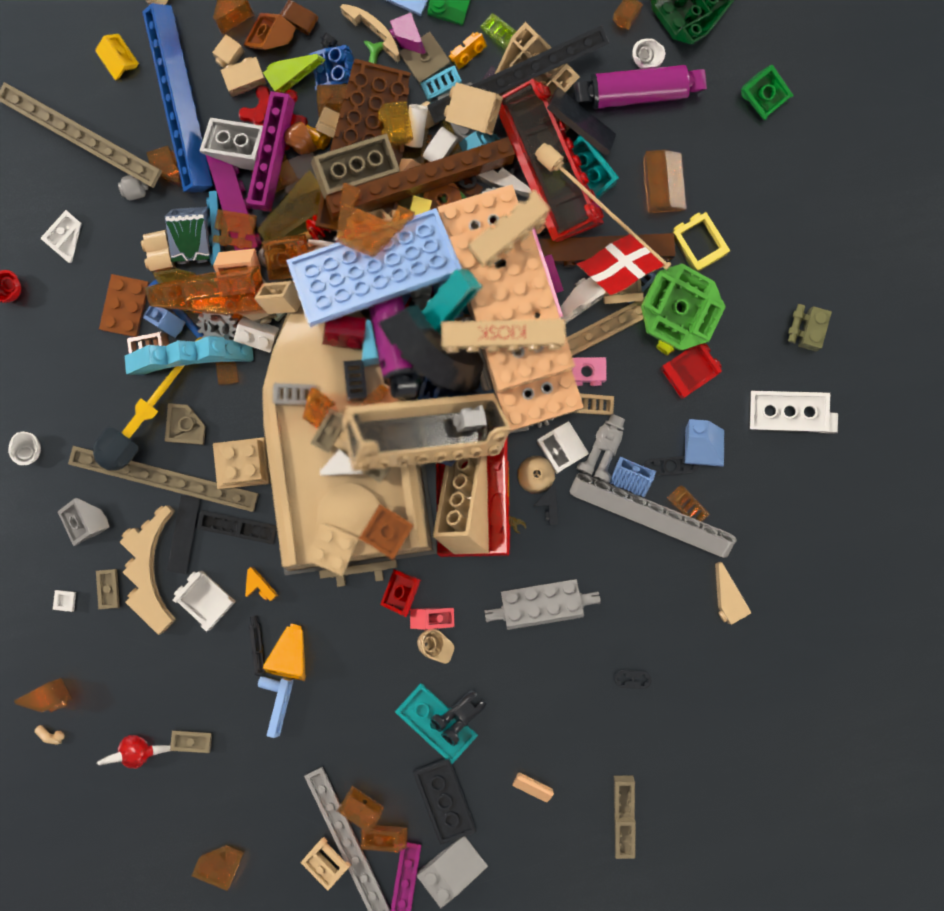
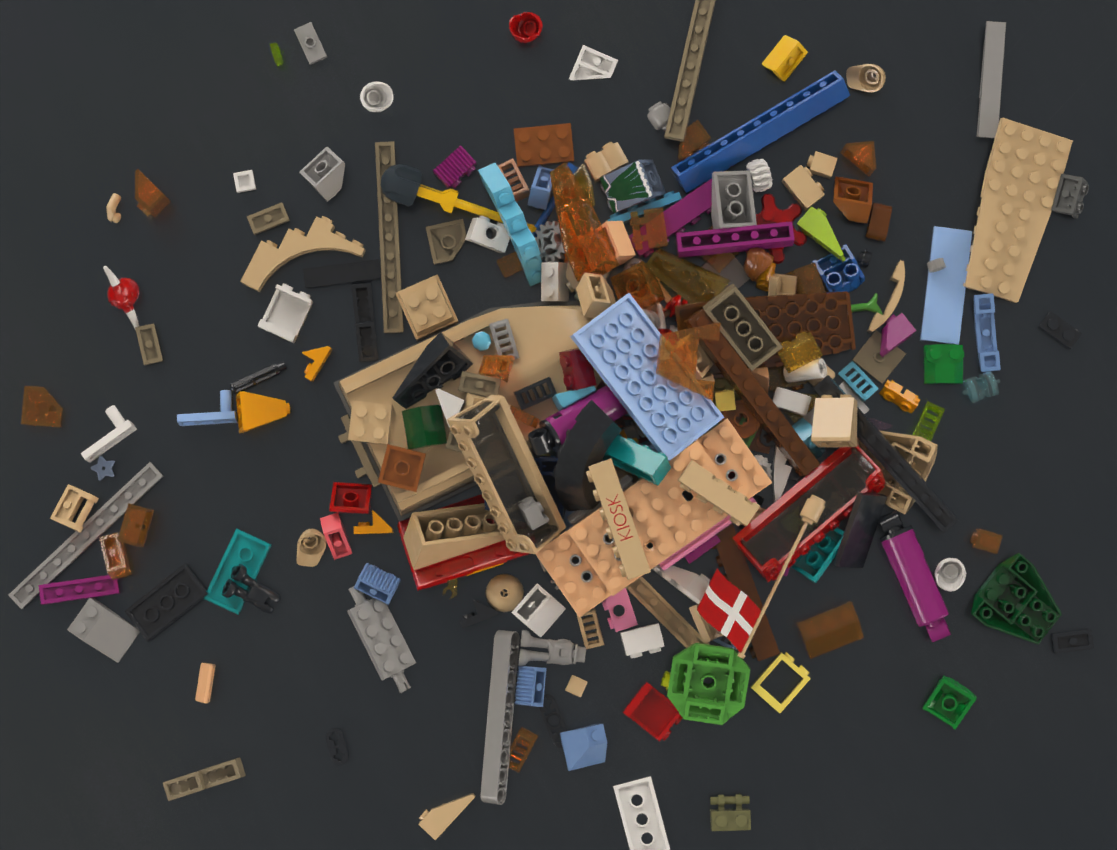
camera: 65 degrees right, 0 degrees up
none -> white piece [81,405,137,463]
none -> sand blue plate [91,456,115,481]
none -> light orange slope [353,510,394,534]
none -> medium blue brick [354,563,401,605]
none -> black wedge [392,332,473,409]
none -> dark green slope [402,404,447,450]
none -> magenta brick [433,145,477,189]
none -> white brick [465,216,510,253]
none -> medium azure tile [472,331,491,351]
none -> tan piece [565,675,588,697]
none -> white brick [620,623,664,659]
none -> white gear [746,159,773,192]

